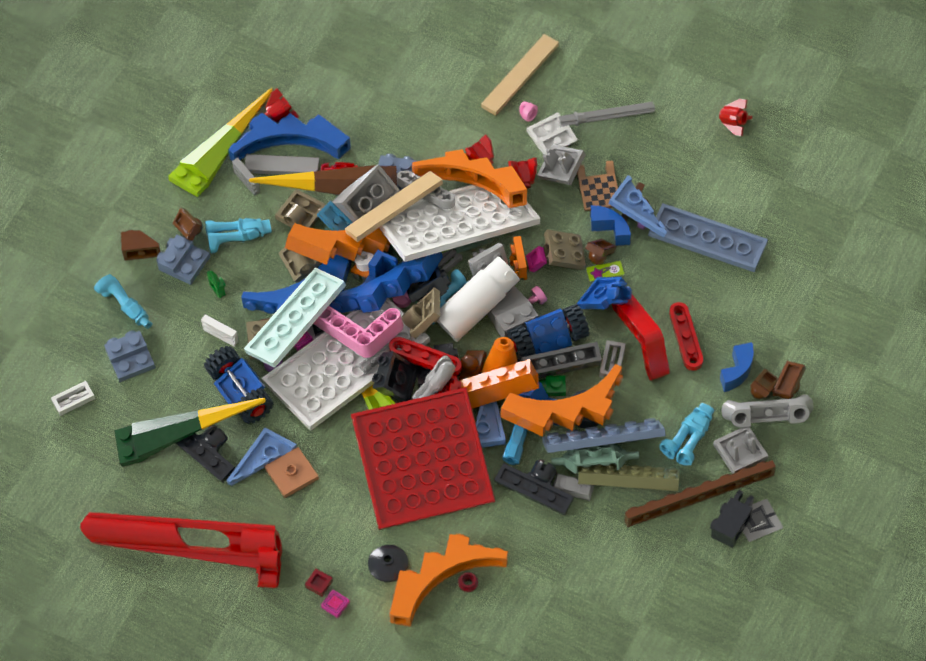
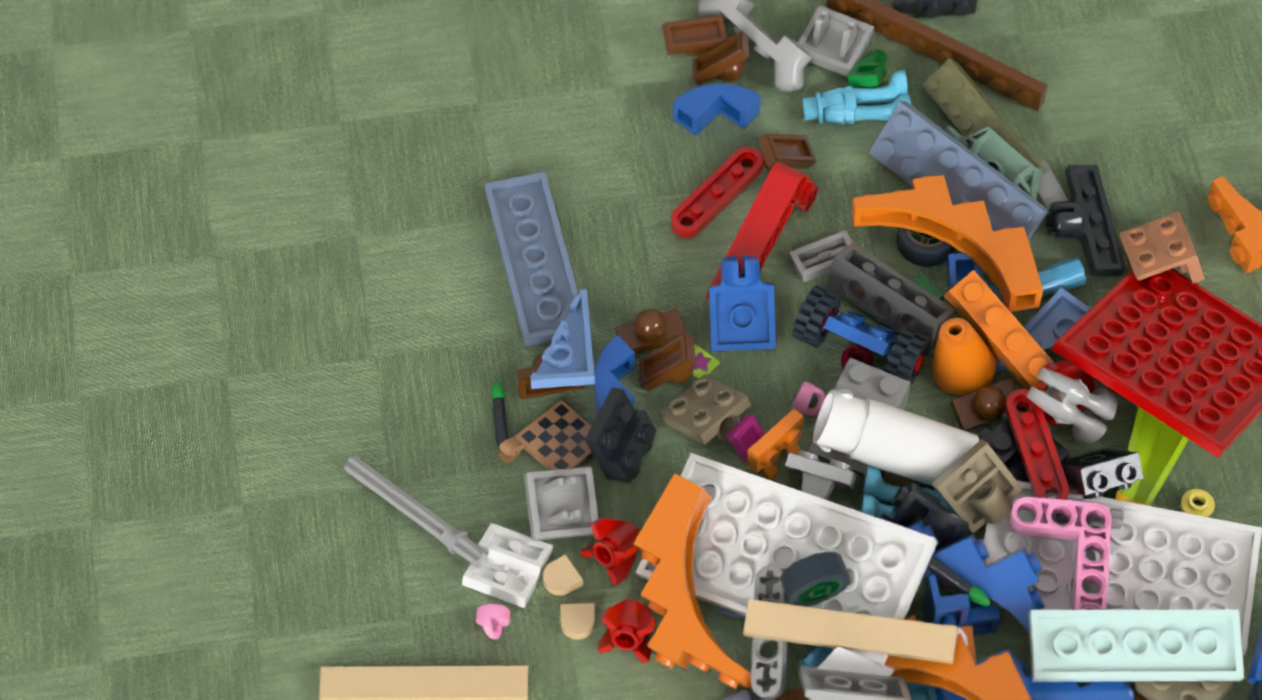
camera: 130 degrees left, 0 degrees up
brick [719,99,752,136] -> none
none -> black piece [490,380,509,450]
none -> tan tile [543,555,583,596]
none -> tan tile [560,603,595,640]
none -> black plate [585,387,657,483]
none -> reddish brown tile [615,308,686,355]
none -> reddish brown tile [758,134,817,171]
none -> black wheel [780,552,850,607]
none -> green plate [847,50,887,88]
none -> black piece [927,556,990,606]
none -> nougat bracket [1119,211,1205,284]
none -> light yellow plate [1180,489,1215,517]

